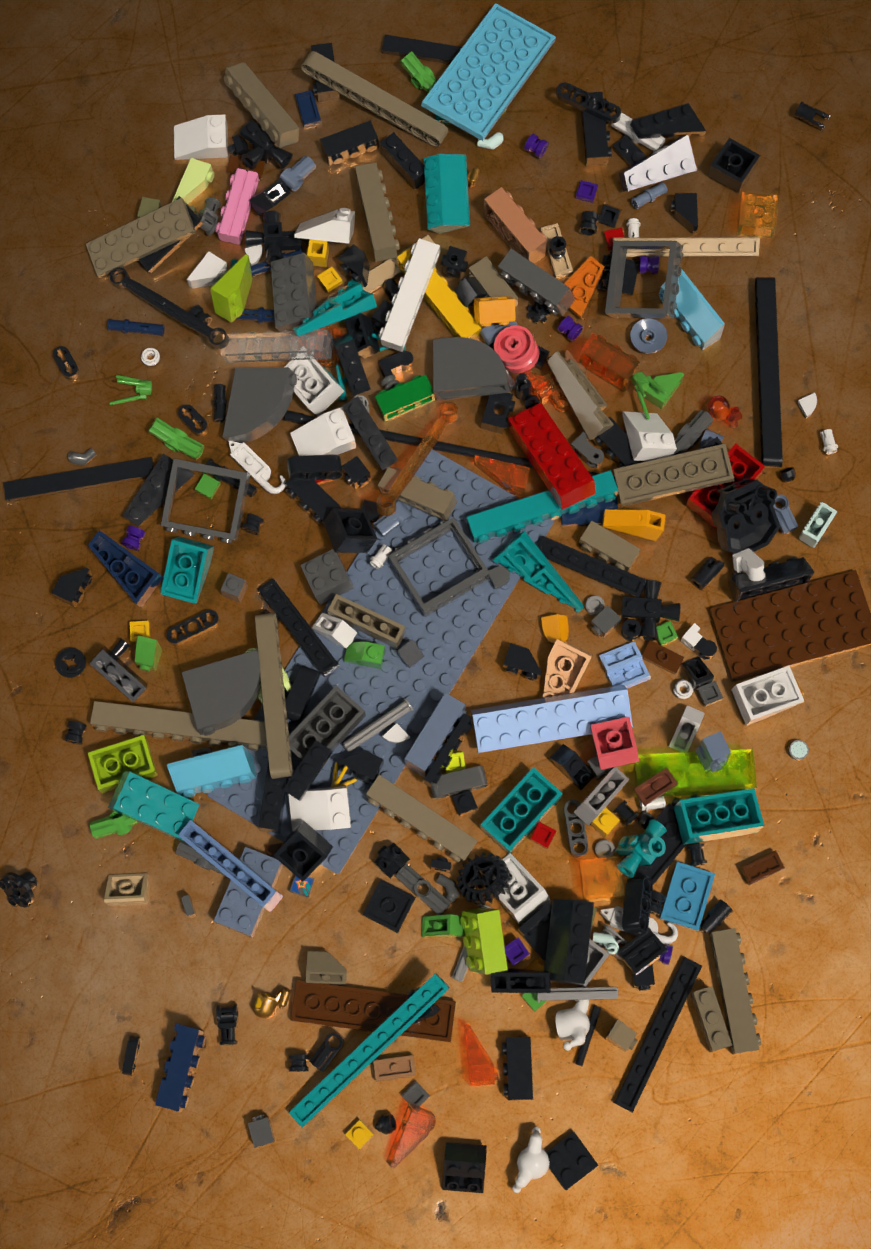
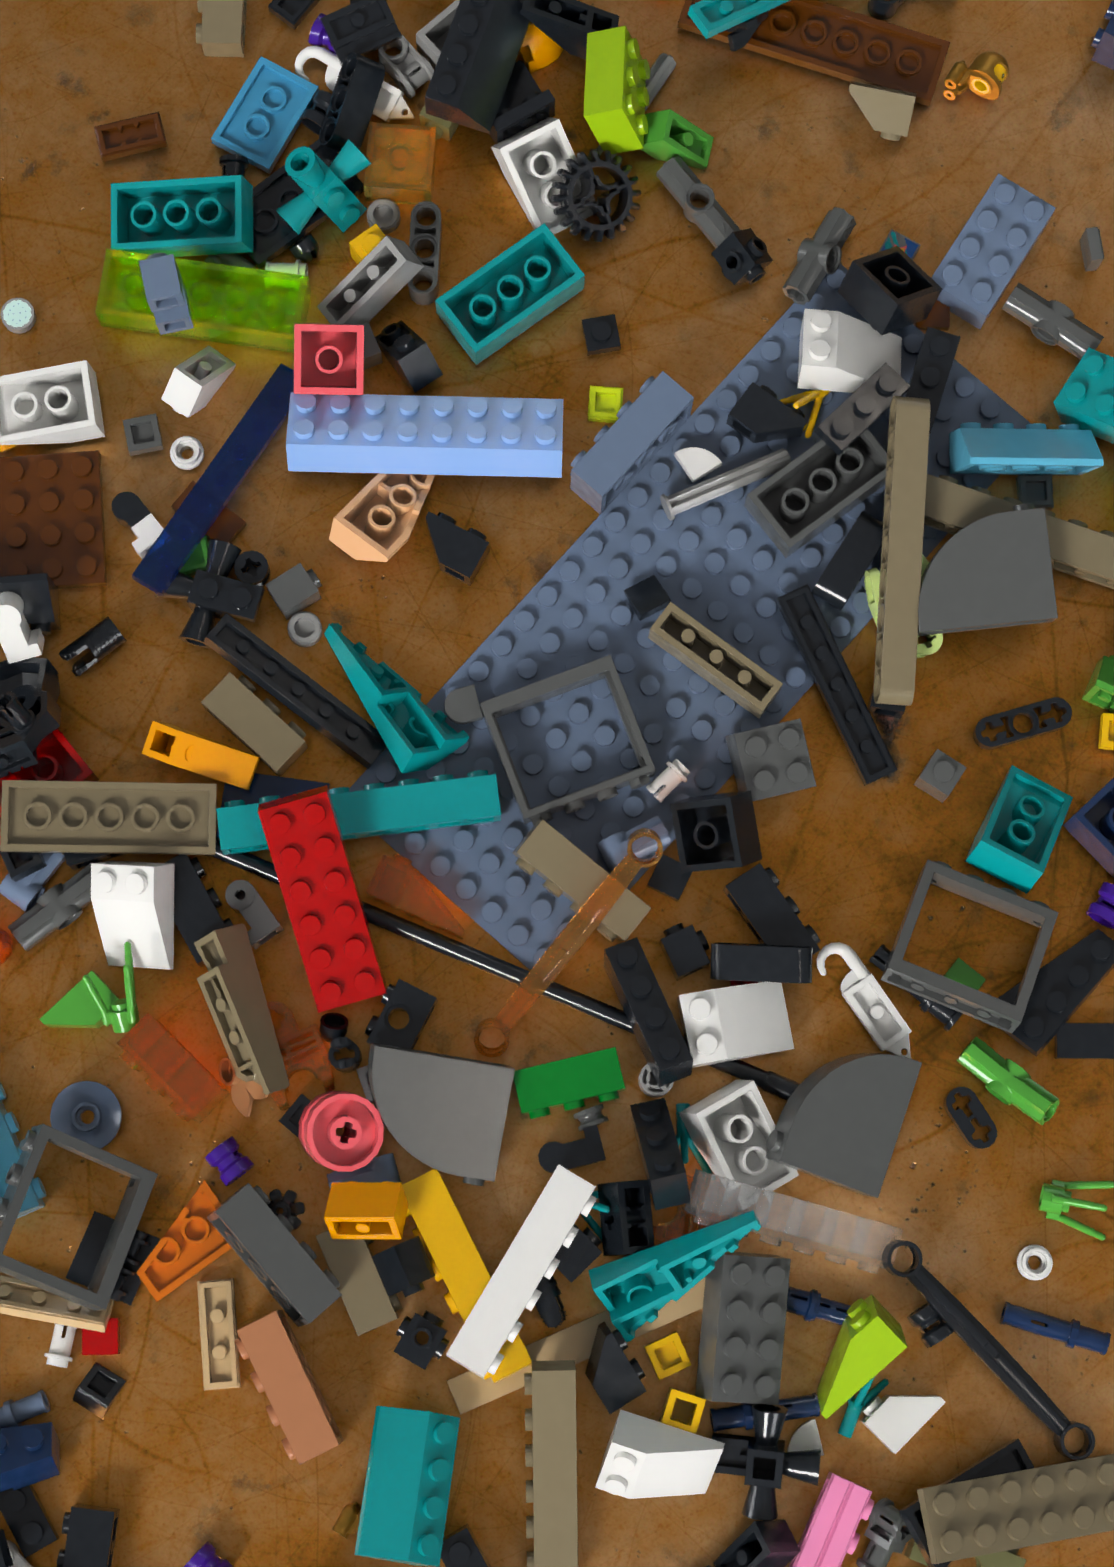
camera: 175 degrees left, 5 degrees up
medium blue brick [178,820,283,912] -> none
black pin [212,384,227,423] -> none
black connector [216,1004,239,1045] -> none
black wheel [241,513,265,535] -> none
white slope [312,613,357,648] -> none
bright green slope [344,642,386,669] -> none
black plate [363,880,416,934] -> none
dark tan brick [366,775,477,863] -> none
black wing [424,714,472,788] -> none
dark grey beam [431,766,488,799] -> none
black plate [431,857,452,873] -> none
dark grey arm [436,874,459,902] -> none
dark purple tile [505,937,530,966] -> none
red plate [530,822,556,849] -> none
light orange brick [541,614,569,644] -> none
black bush [549,236,567,259] -> none
dark purple tile [576,180,598,203] -> none
black wheel [579,211,599,236] -> none
light aqua arm [593,932,619,955] -> none
light blue slope [599,641,651,689] -> none
black bush [613,800,639,826] -> none
copper plate [634,767,678,806] -> none
dark purple wheel [639,255,659,274] -> none
black slope [681,657,714,691] -> none
black hinge [700,899,733,933] -> none
none -> clear blue tile [132,363,294,596]
none -> dark grey piece [782,207,856,305]

